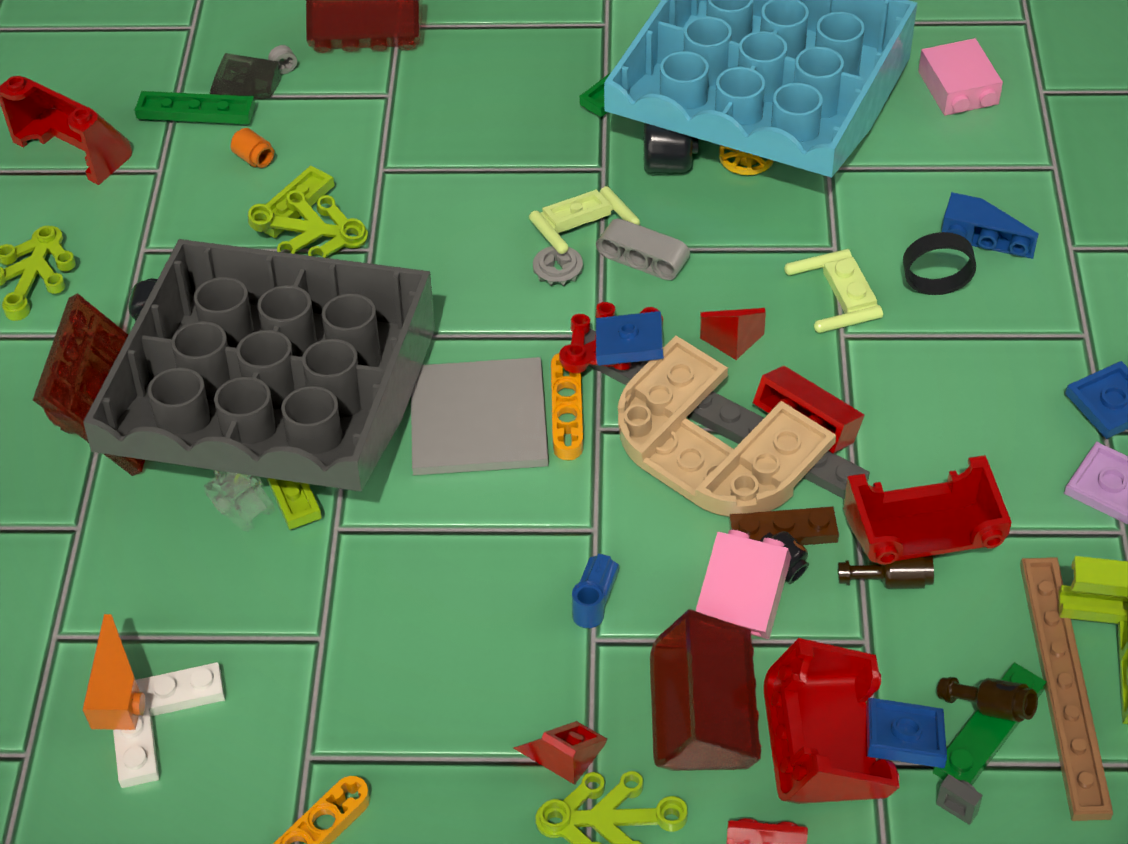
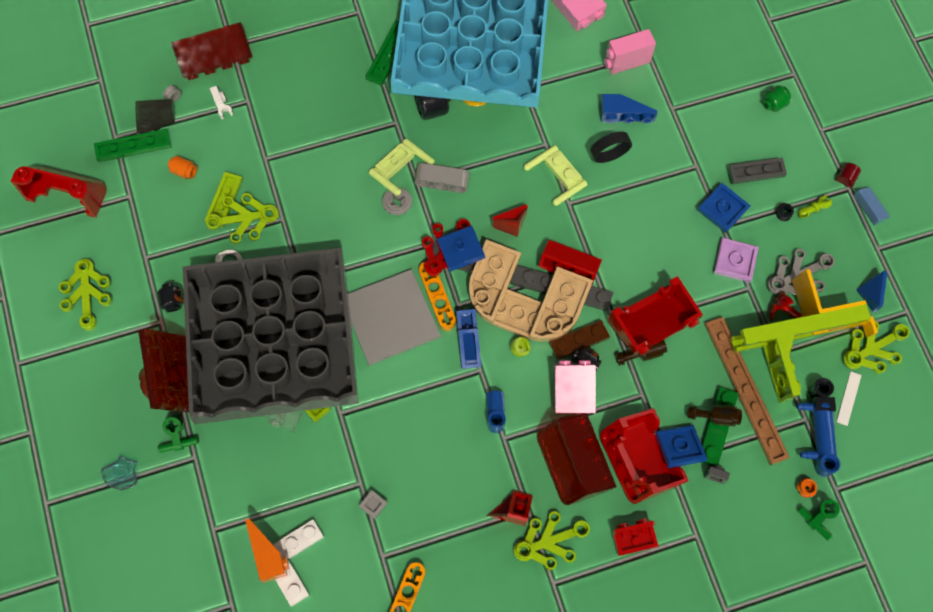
camera: 25 degrees left, 20 degrees up
none -> green piece [158,415,199,453]
none -> white plate [210,86,233,119]
none -> light grey plate [359,490,388,519]
none -> blue slope [456,309,481,369]
none -> lime tile [510,337,531,357]
none -> bright pink brick [604,29,656,75]

